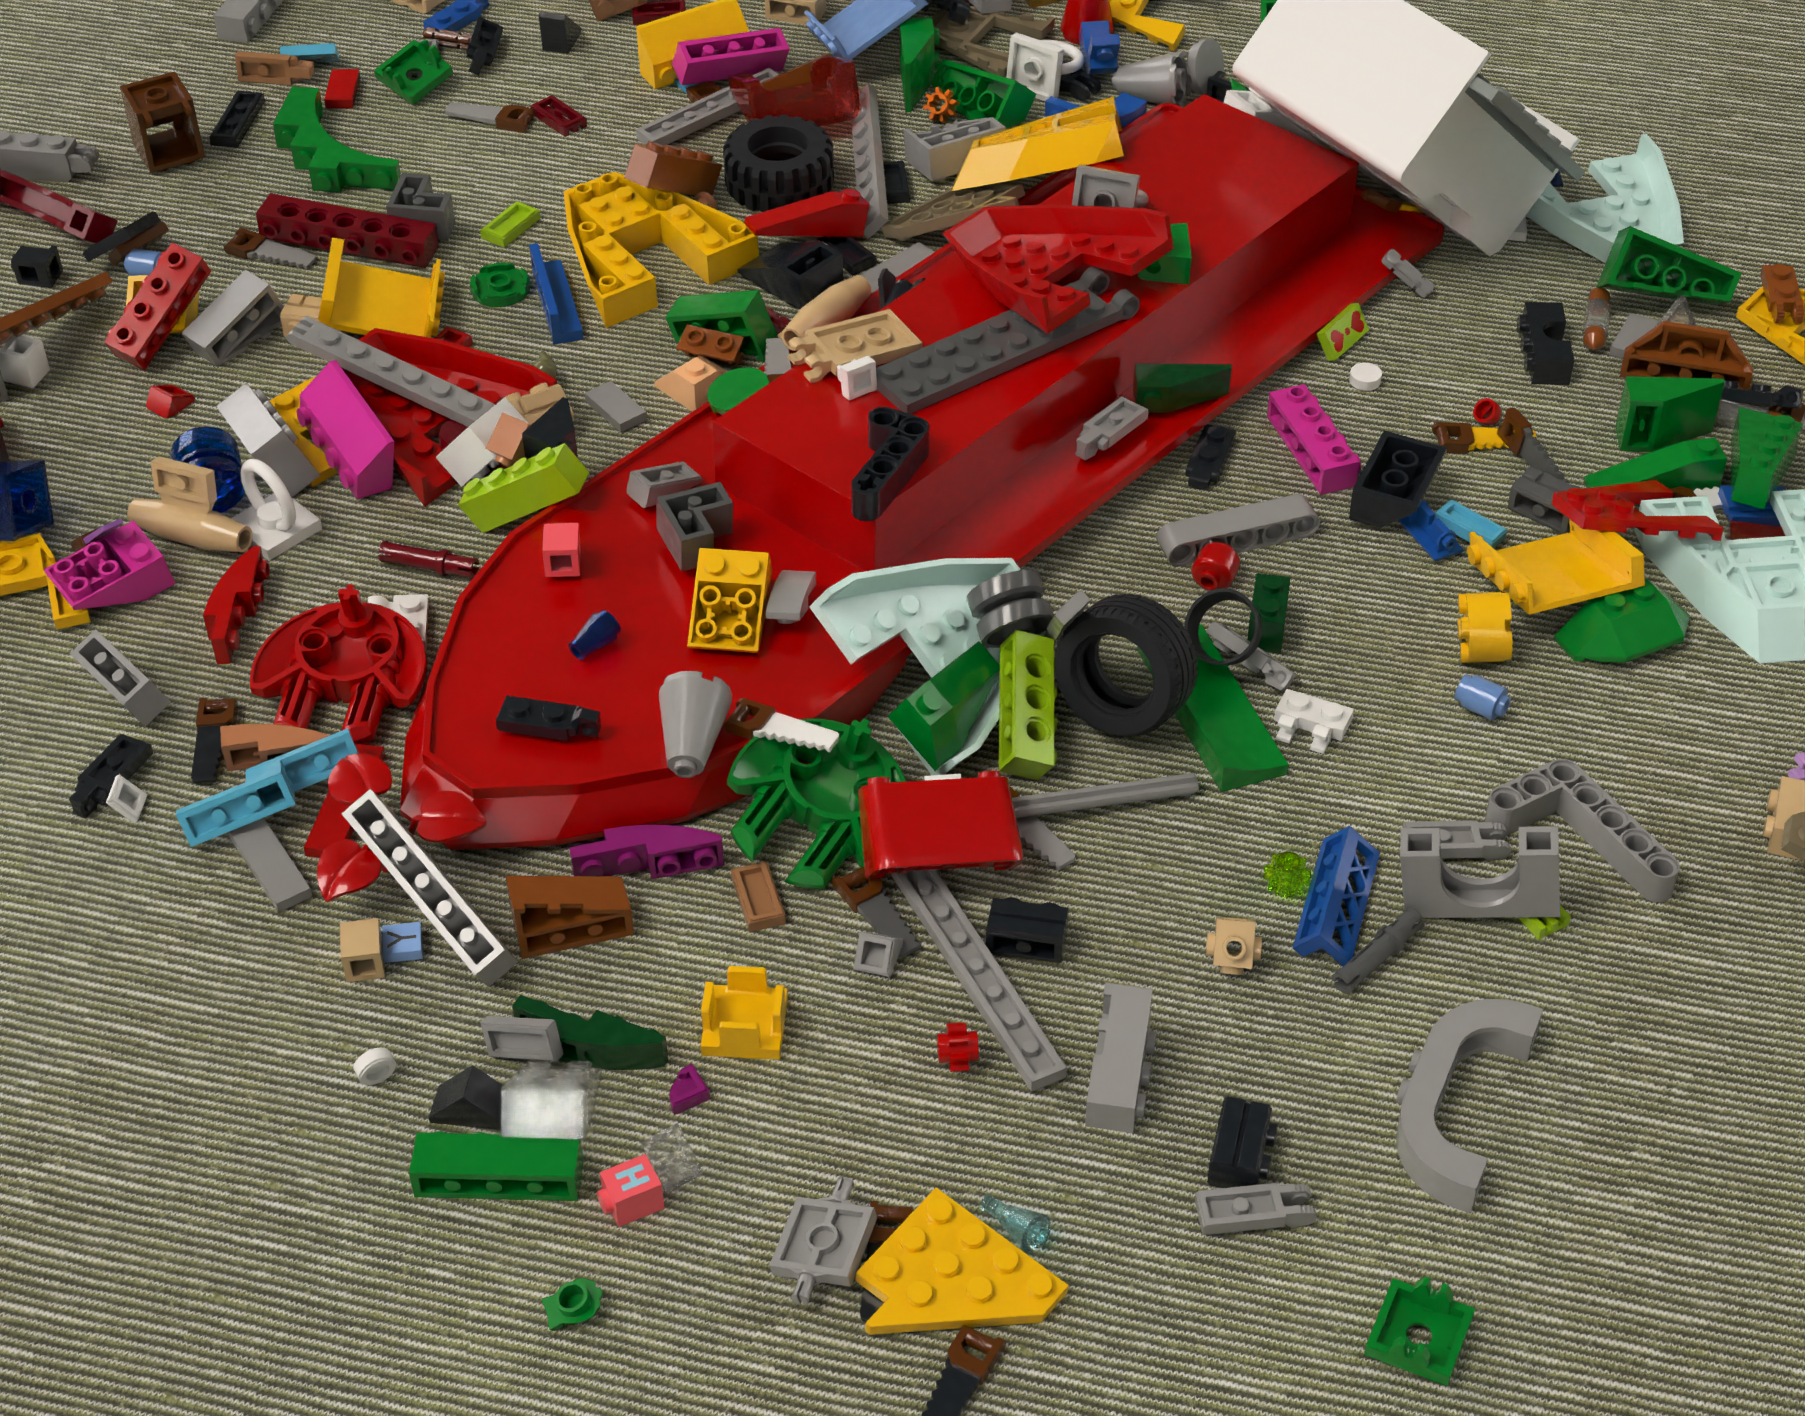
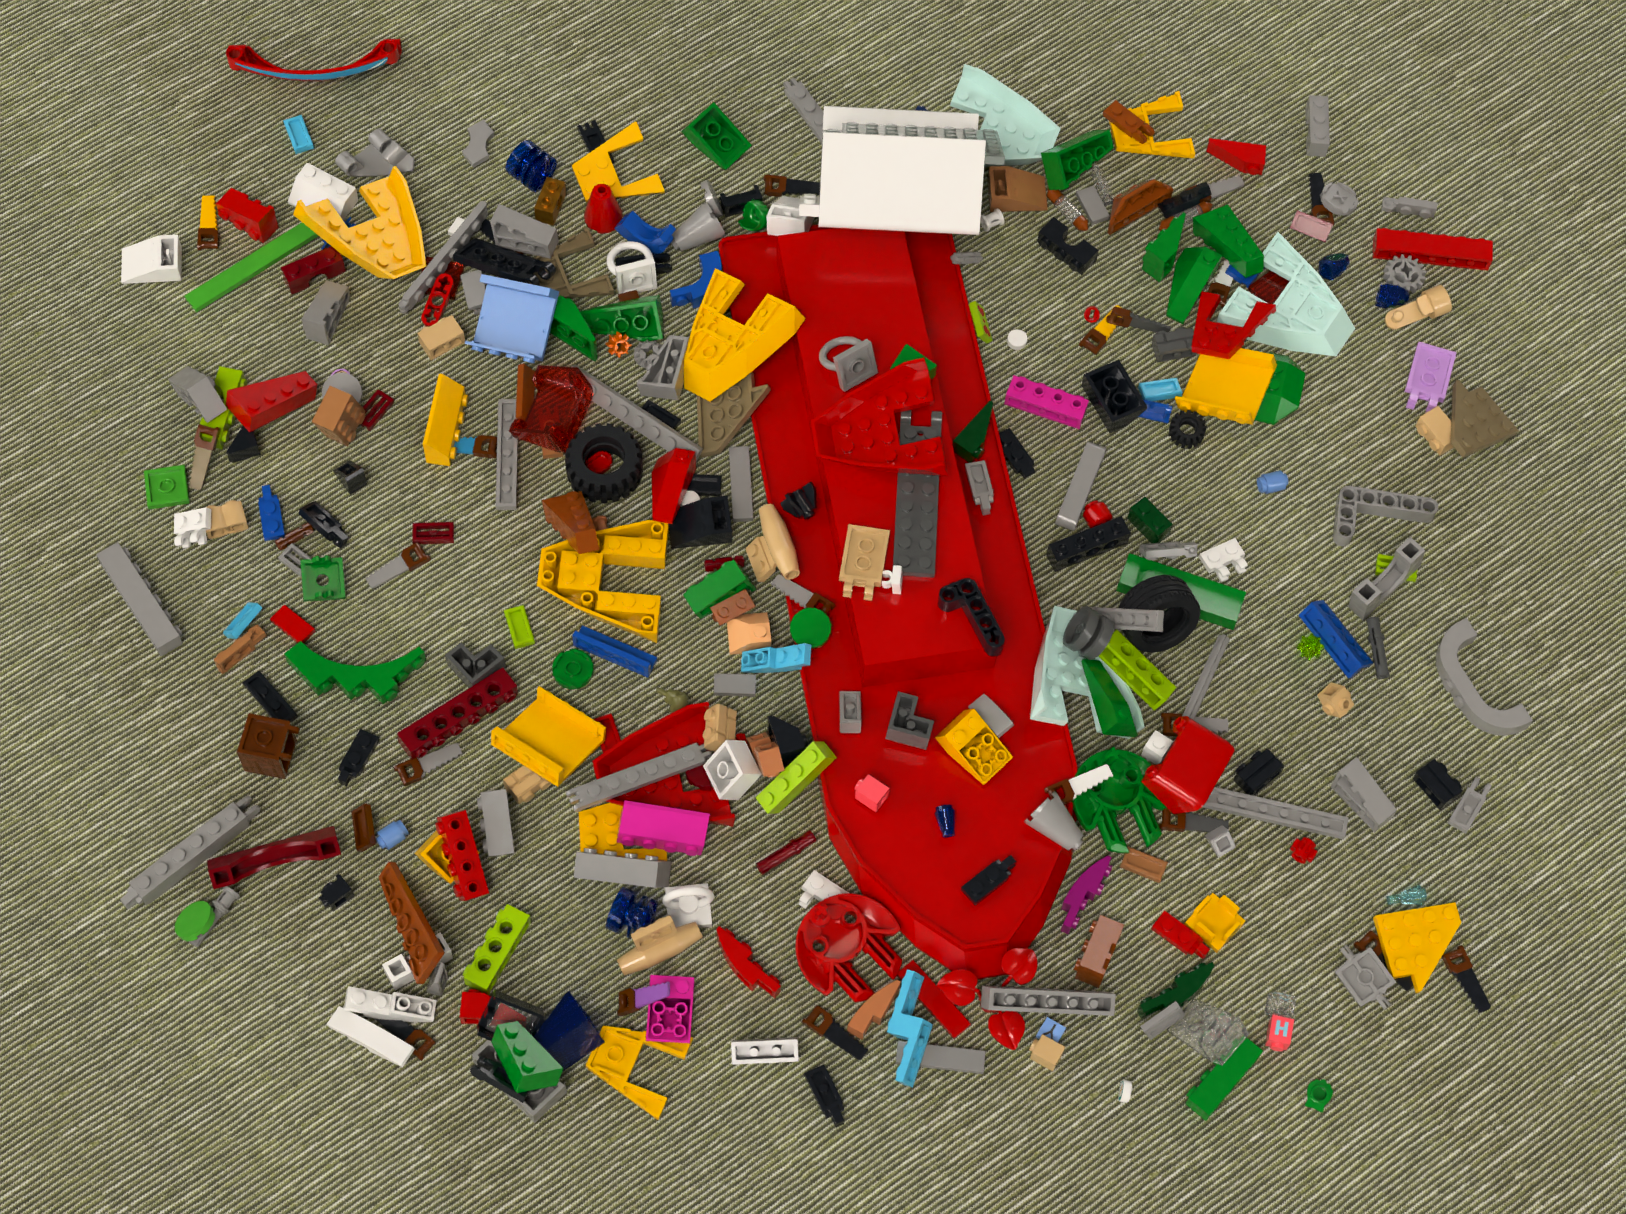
camera: 55 degrees left, 20 degrees up
black tile [83,211,161,262] -> none
white slope [106,774,148,823] -> none
red slope [146,385,195,418] -> none
black slope [429,1065,517,1131] -> none
magenta tile [669,1063,710,1115] -> none
dark pink brick [672,28,790,85] -> none
black tyre [1184,588,1262,665] -> none
green piece [1364,1276,1476,1387] -> none
light grey hinge [1402,820,1511,861] -> none
yellow brick [1457,592,1513,663] -> none
none -> black hinge [338,729,380,787]
none -> lime brick [463,904,531,995]
none -> medium azure slope [741,643,811,673]
none -> white bush [980,208,1005,232]
none -> medium nougat slope [987,166,1047,212]
none -> black brick [1046,516,1131,572]
none -> red hinge [1151,910,1210,959]
none -> black tyre [1169,410,1207,449]

